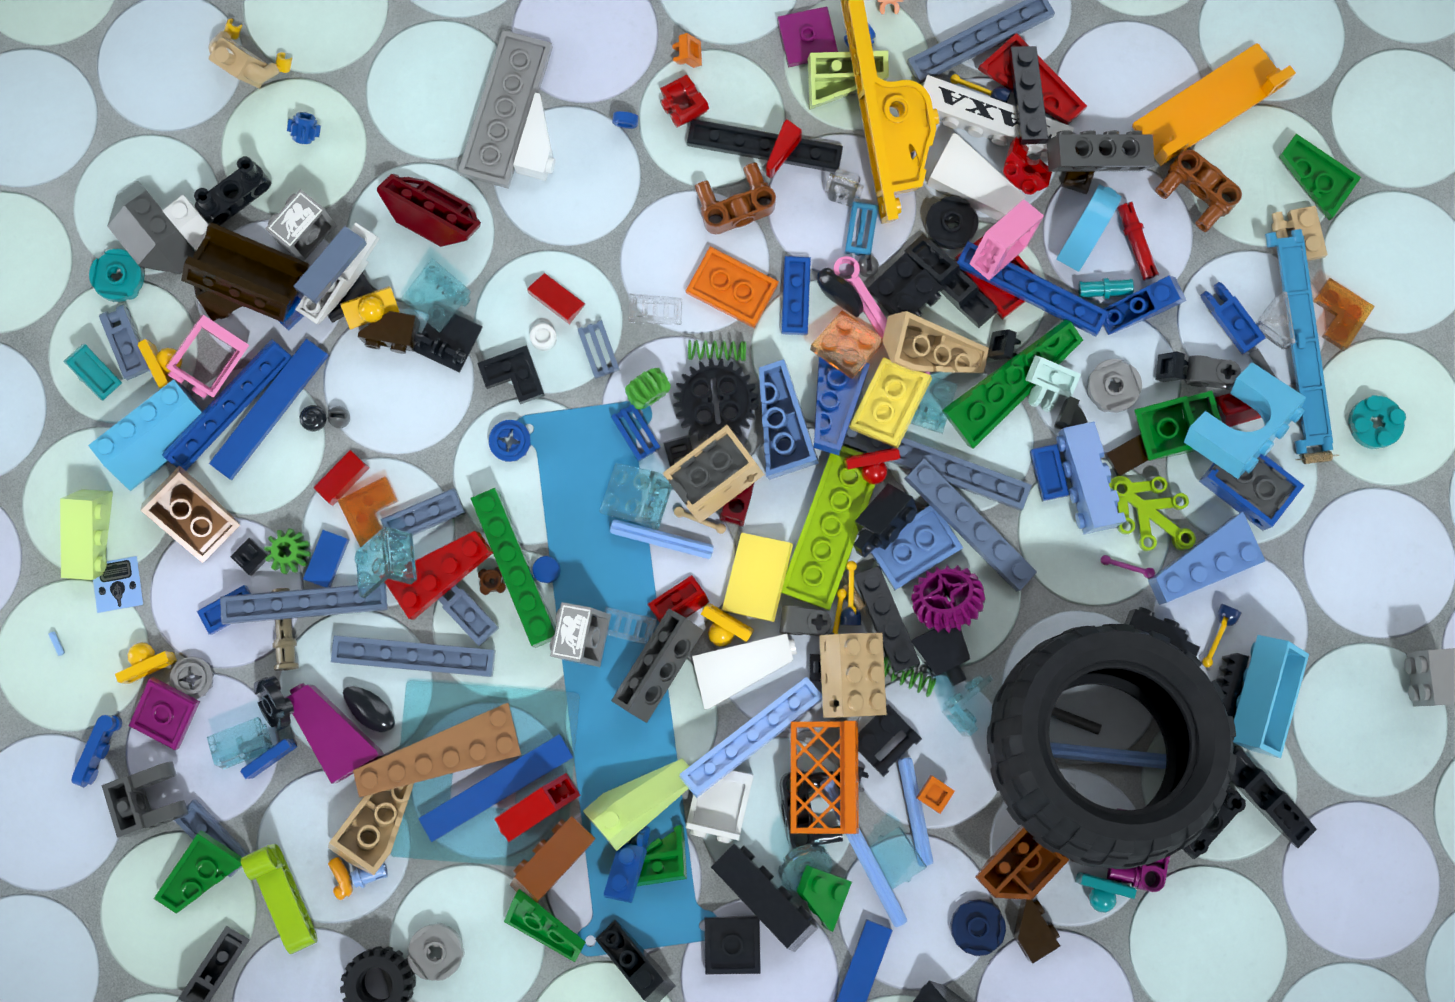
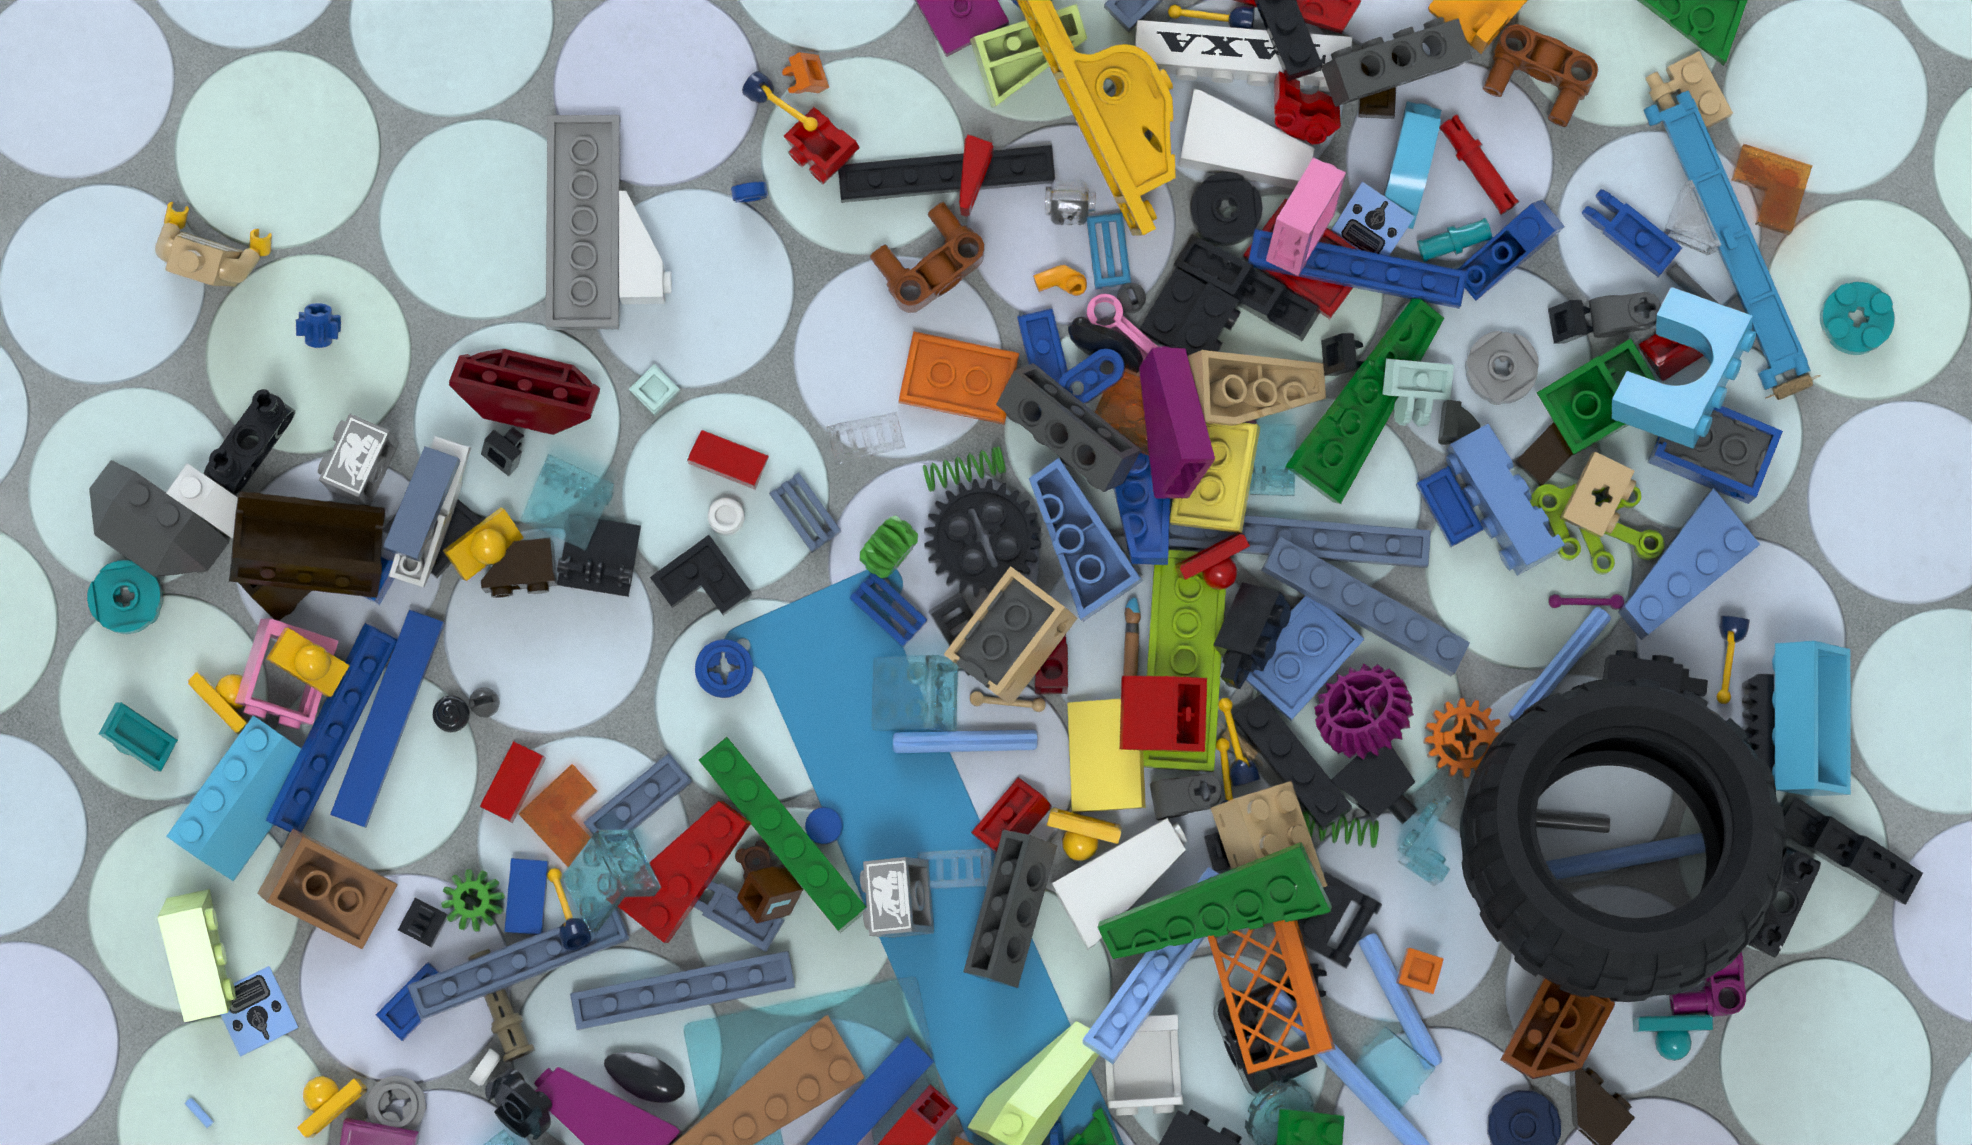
camera: 20 degrees left, 0 degrees up
sand blue plate [99,304,150,381] -> none
none -> yellow tile [266,627,350,697]
none -> white tile [469,1049,501,1086]
none -> black tile [481,427,524,476]
none -> dark blue hinge [547,868,591,950]
none -> light aqua tile [629,364,681,416]
none -> reddish brown brick [737,864,803,923]
none -> hinge [742,71,818,131]
none -> dark grey brick [996,363,1141,492]
none -> light orange arm [1033,265,1087,296]
none -> blue plate [1059,349,1125,405]
none -> green wing [1097,842,1332,959]
none -> red slope [1119,676,1207,752]
none -> medium nougat piece [1123,598,1141,676]
none -> magenta slope [1139,346,1215,498]
none -> sticker [1331,181,1414,256]
none -> orange gear [1423,698,1501,779]
none -> light blue axle [1508,607,1611,722]
none -> tan brick [1560,452,1637,537]

